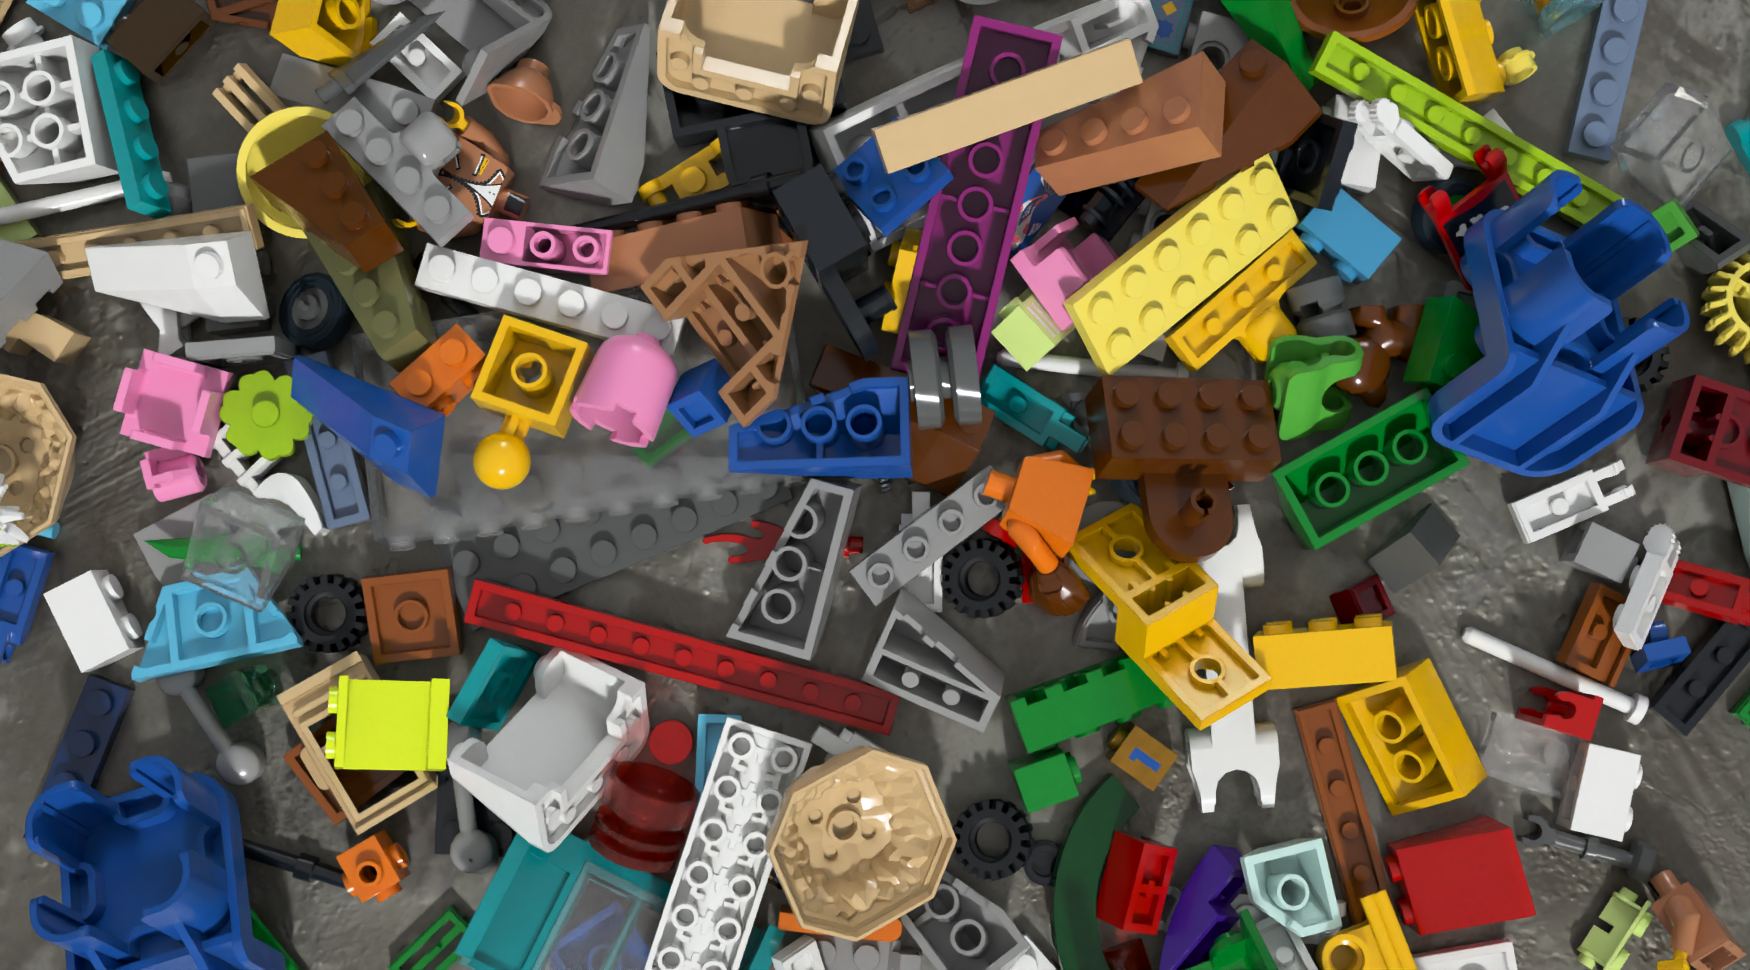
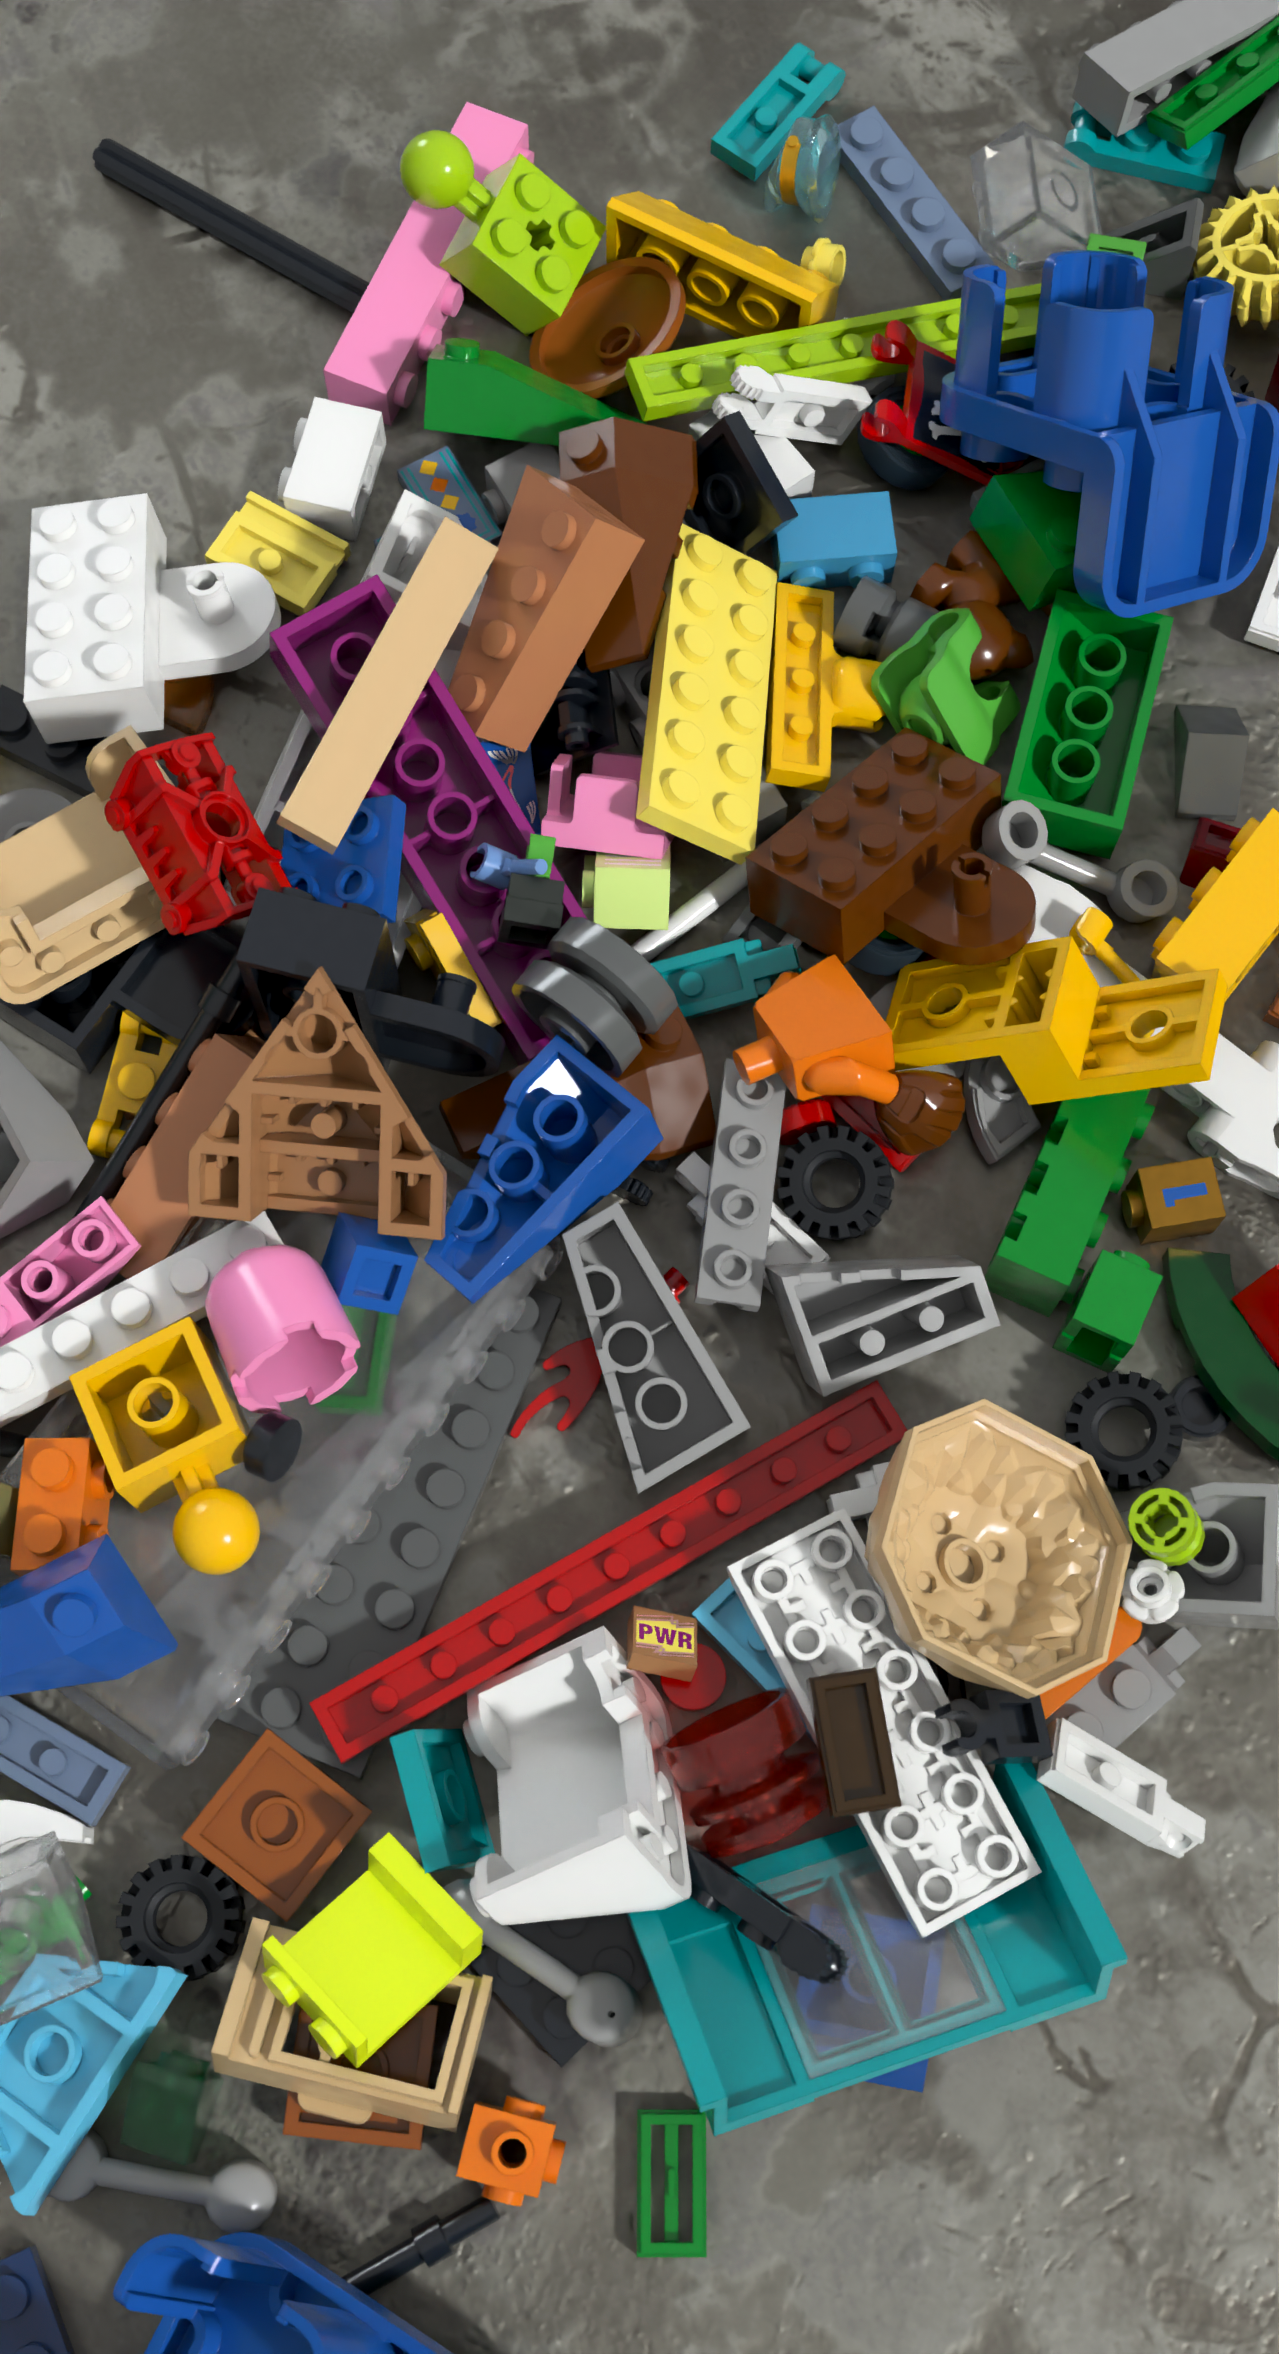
camera: 50 degrees left, 15 degrees down
none -> red piece [104,732,298,936]
none -> black tile [243,1411,302,1482]
none -> medium blue hand [470,843,548,890]
none -> pearl dark grey piece [497,833,565,950]
none -> tile [627,1605,697,1682]
none -> black hinge [686,1844,849,1985]
none -> dark brown tile [806,1667,902,1819]
none -> black plate [934,1690,1053,1765]
none -> light grey piece [982,800,1179,923]
none -> yellow hand [1069,907,1140,983]
none -> white plate [1121,1559,1185,1624]
none -> lime wheel [1128,1488,1205,1566]

